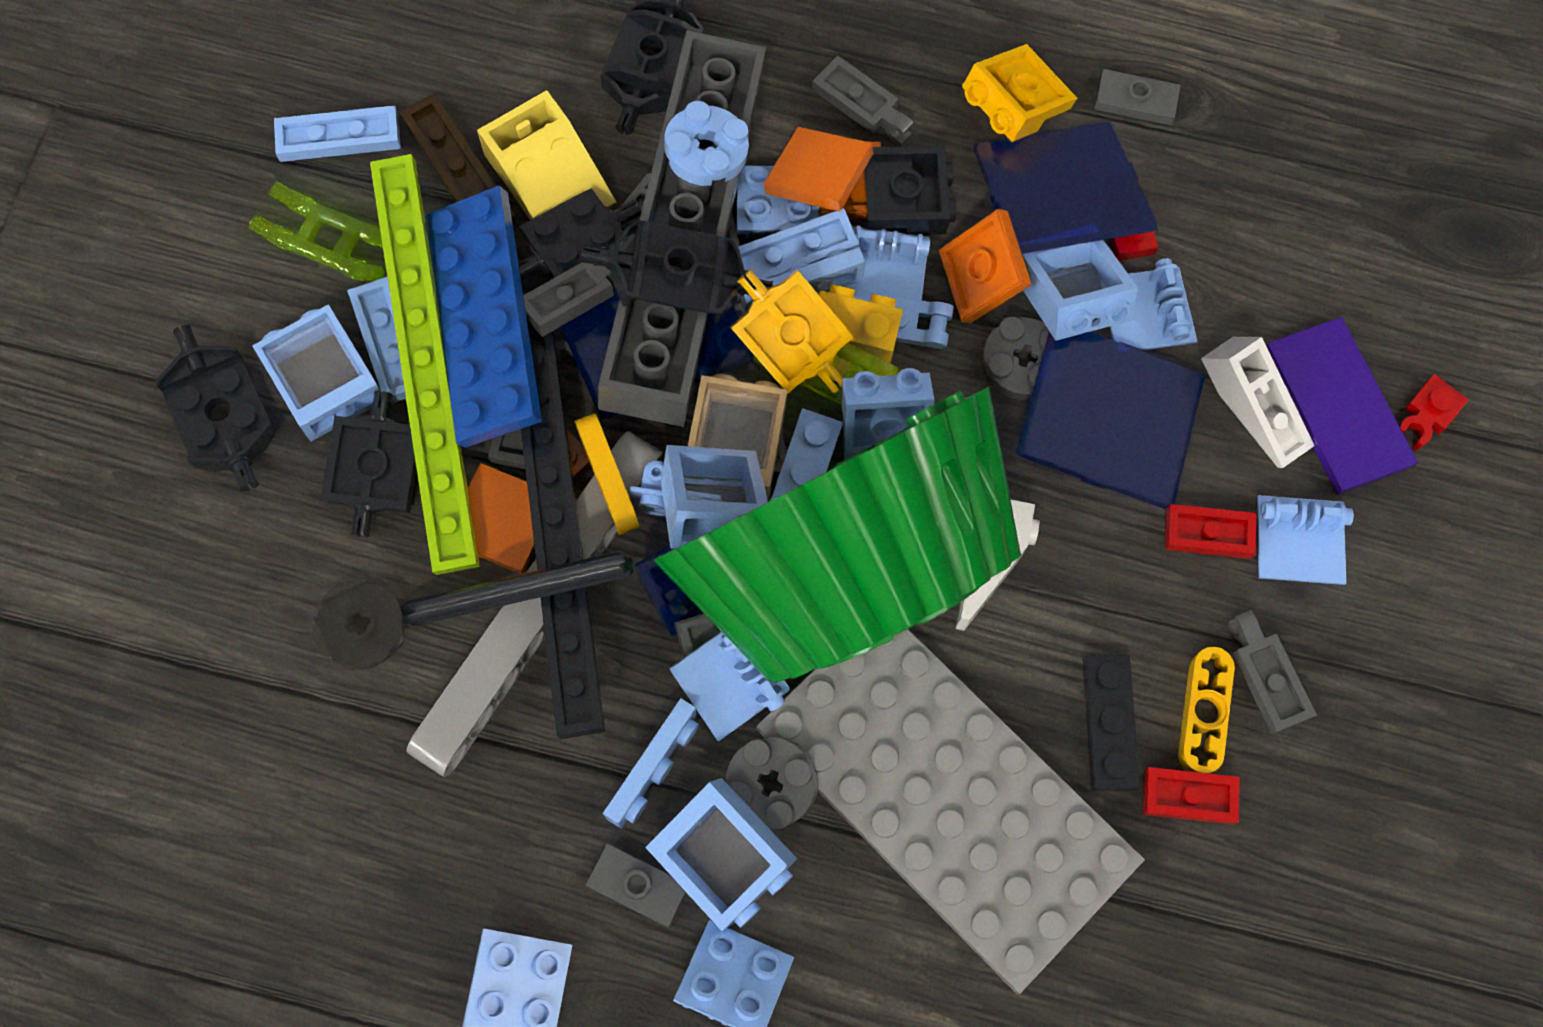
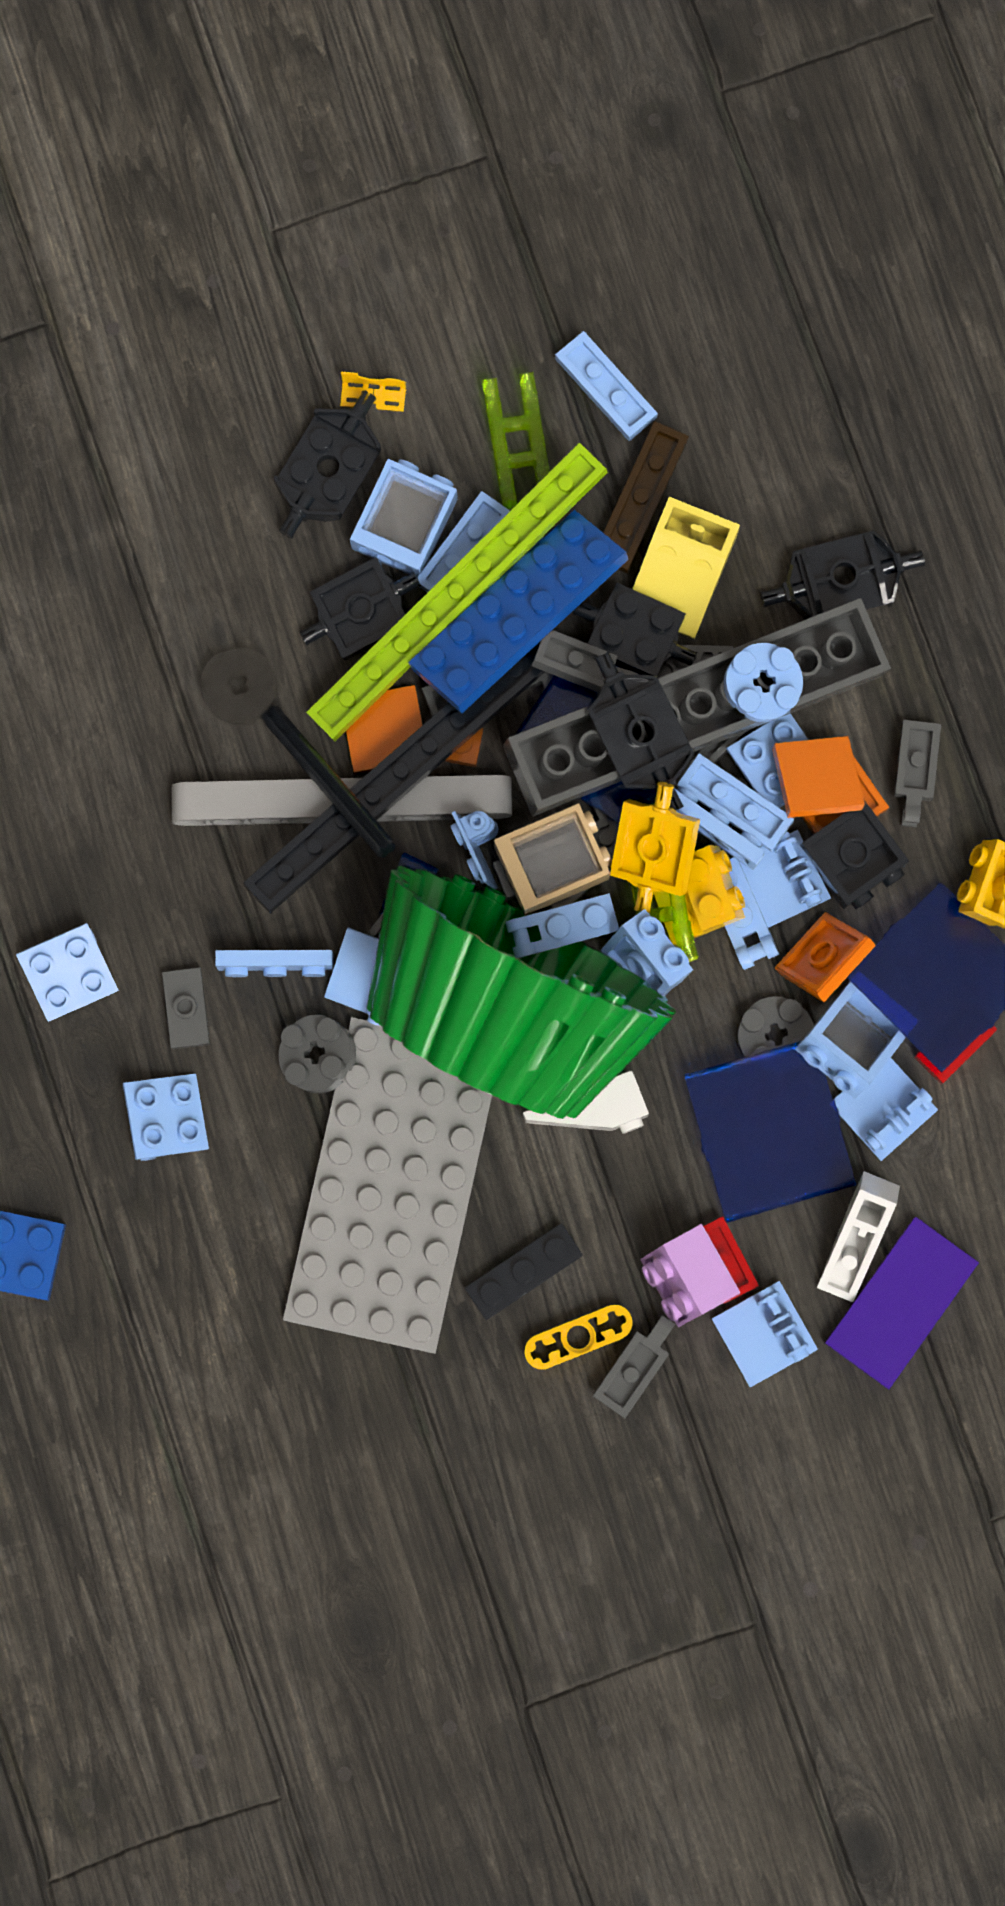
camera: 60 degrees right, 10 degrees up
yellow beam [575,413,640,535] -> none
light blue window [646,778,797,931] -> none
light blue window [661,445,768,549] -> none
red plate [1143,767,1239,825] -> none
red plate [1399,374,1469,451] -> none
none -> yellow piece [340,372,406,412]
none -> lavender slope [640,1224,740,1327]

